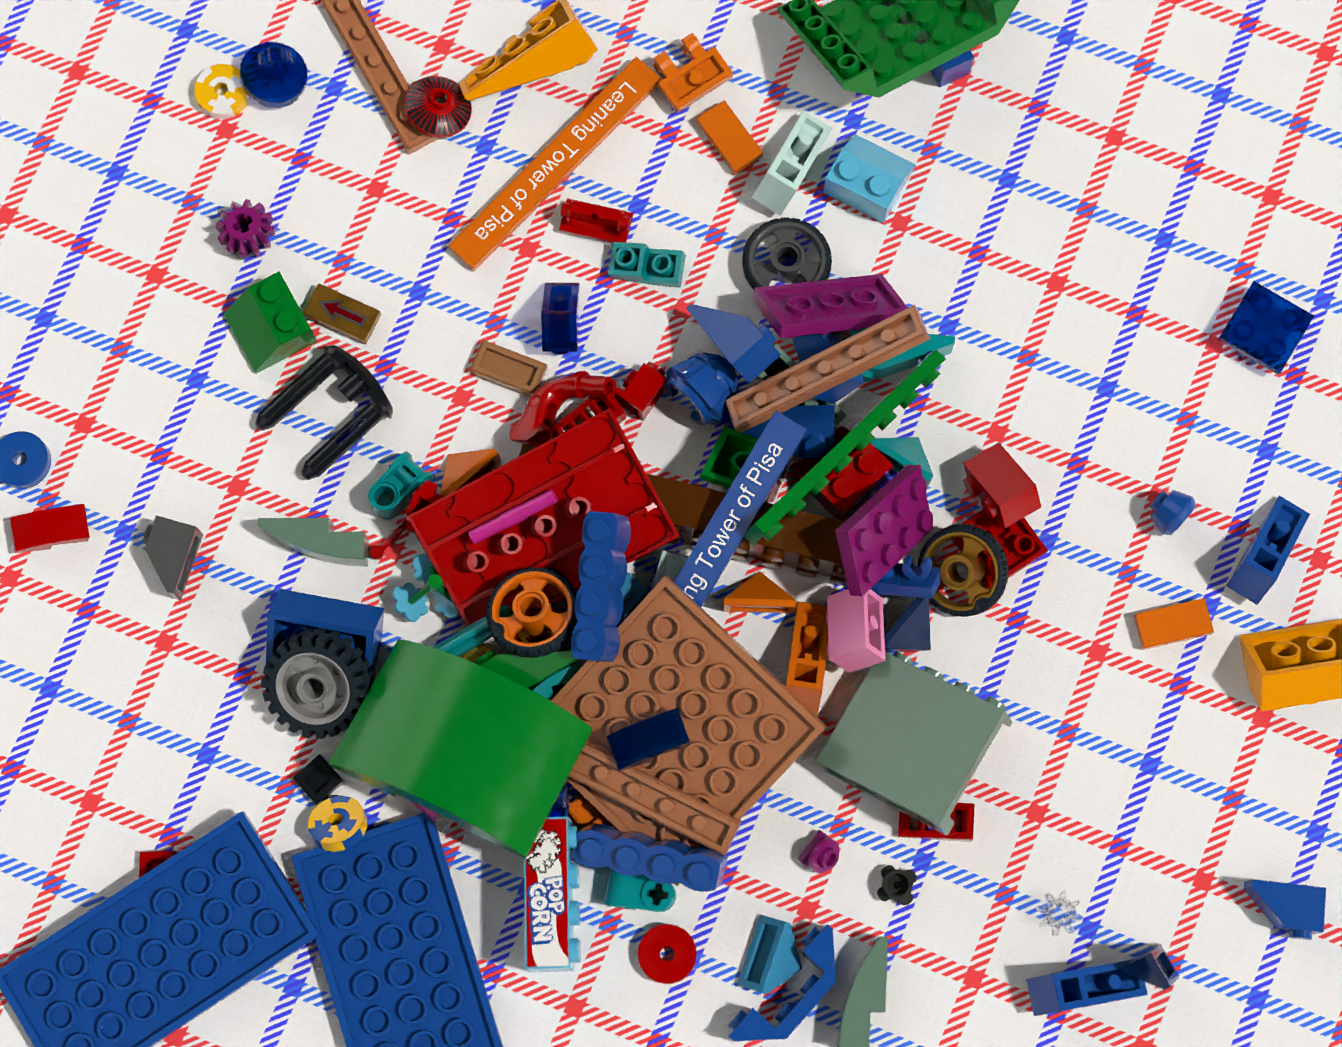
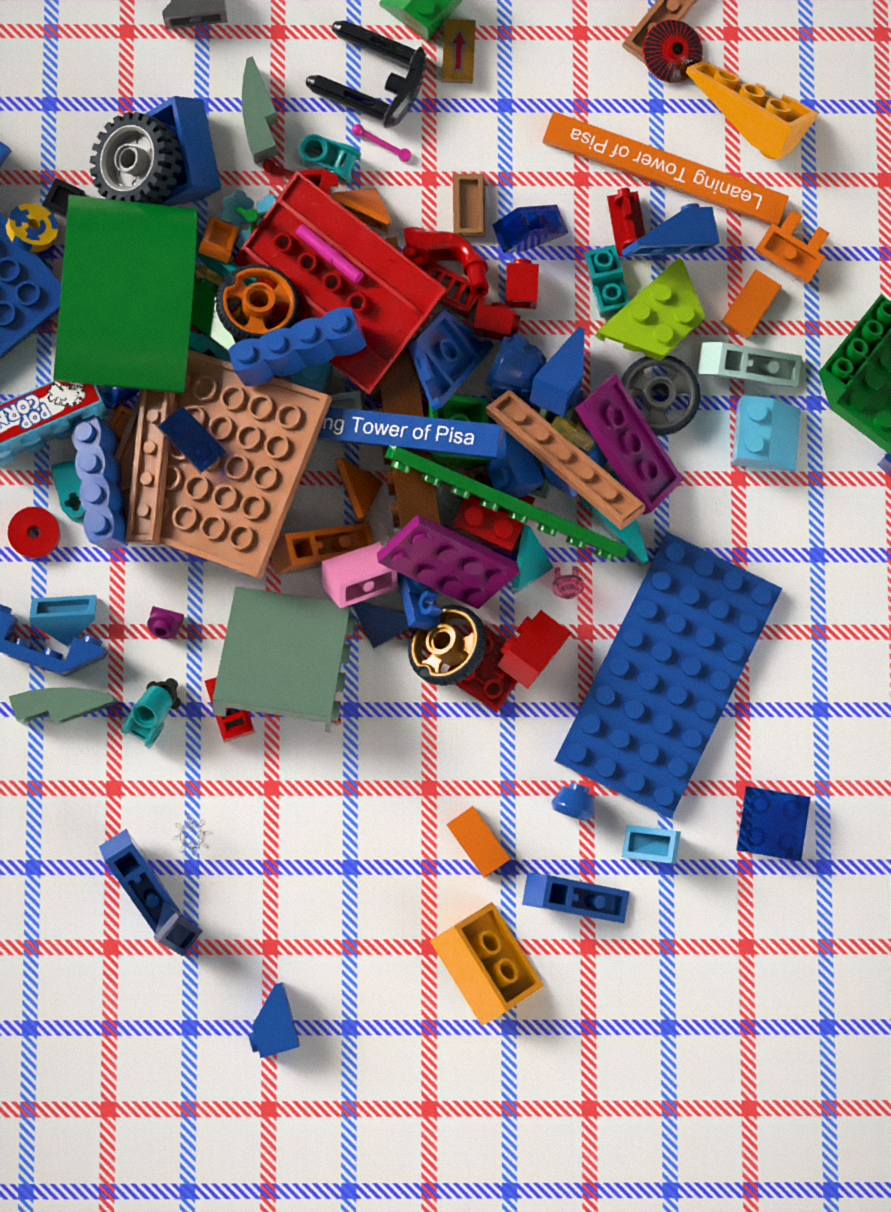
camera: 60 degrees right, 5 degrees up
none -> teal piece [121,686,172,749]
none -> orange tile [198,217,239,264]
none -> dark pink hinge [352,124,411,162]
none -> blue wing [407,309,494,411]
none -> red brick [505,259,539,309]
none -> clear yellow tile [551,416,594,451]
none -> clear pink plate [552,566,584,599]
none -> blue plate [554,532,782,819]
none -> lime wing [595,257,706,361]
none -> blue slope [622,203,720,257]
none -> dark azure slope [622,825,681,864]

